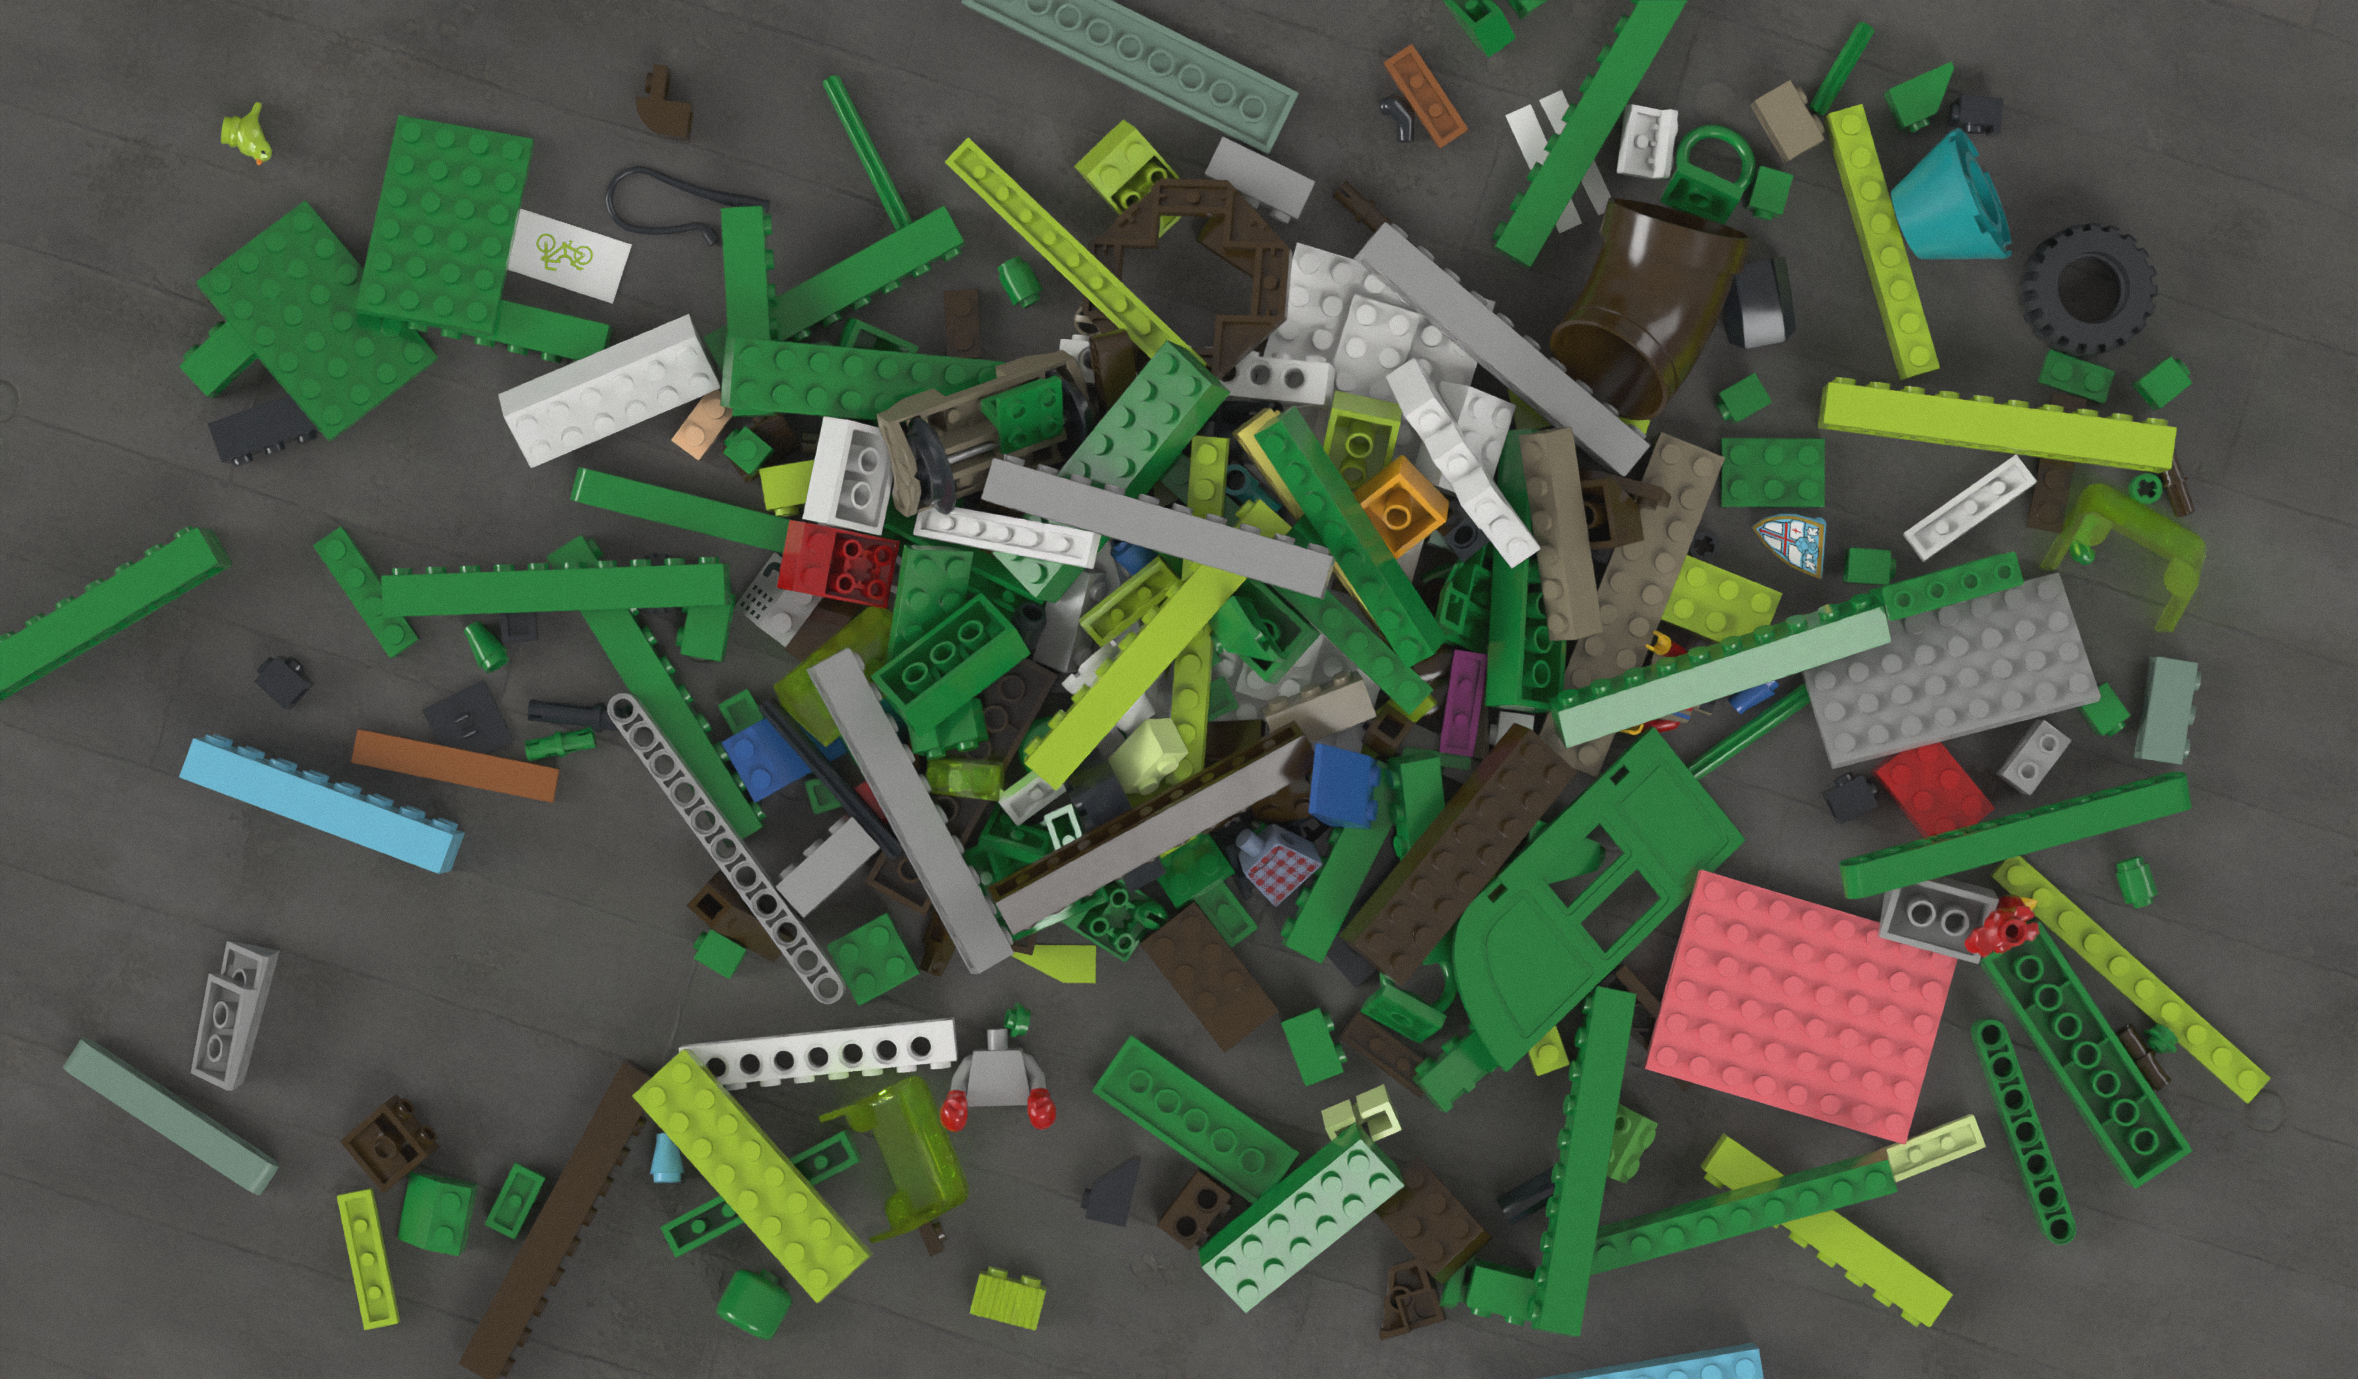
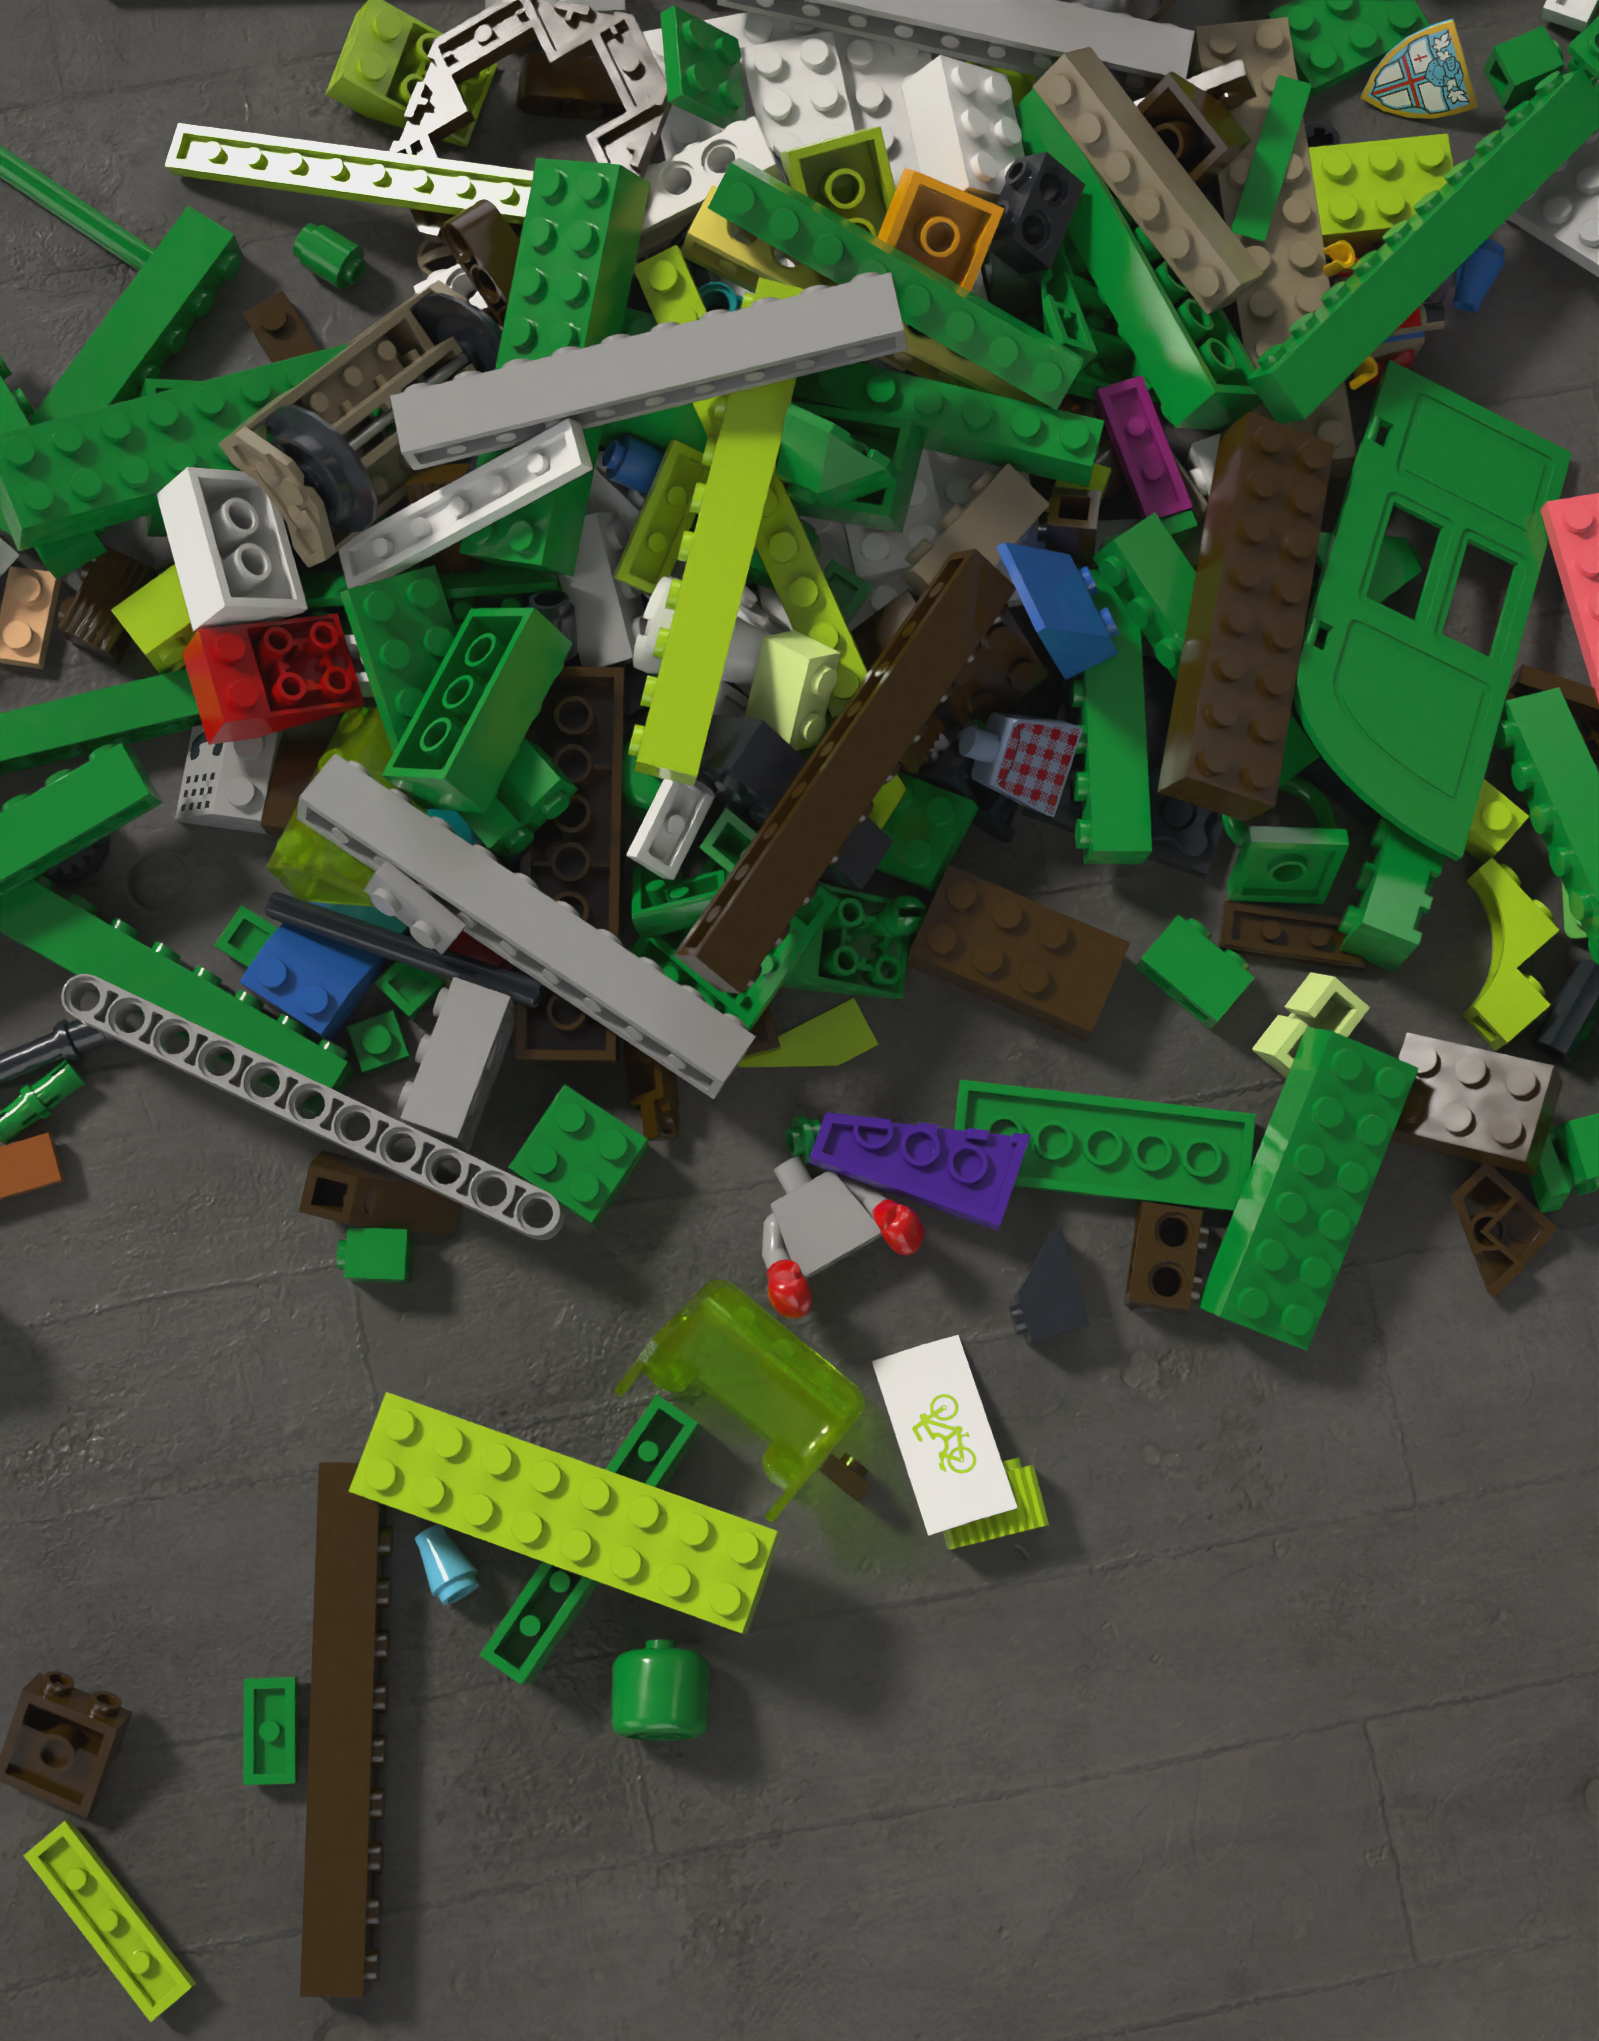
camera: 30 degrees left, 10 degrees down
green slope [397,1171,478,1256] -> none
green brick [676,594,737,662] -> none
white brick [679,1017,958,1090] -> none
green brick [723,426,775,477] -> none
clear neon green slope [926,758,1004,801] -> none
green bracket [981,375,1063,455] -> none
green plate [1195,881,1258,948] -> none
white arch [1386,357,1541,568] -> none
green axle [1686,683,1810,781] -> none
none -> green plate [347,1010,412,1075]
none -> light grey plate [364,860,466,954]
none -> green plate [660,5,746,129]
none -> dark purple wing [808,1112,1031,1231]
none -> white sticker [872,1335,1018,1536]
none -> green sticker [1231,75,1312,241]
none -> lime arch [1462,858,1559,1051]

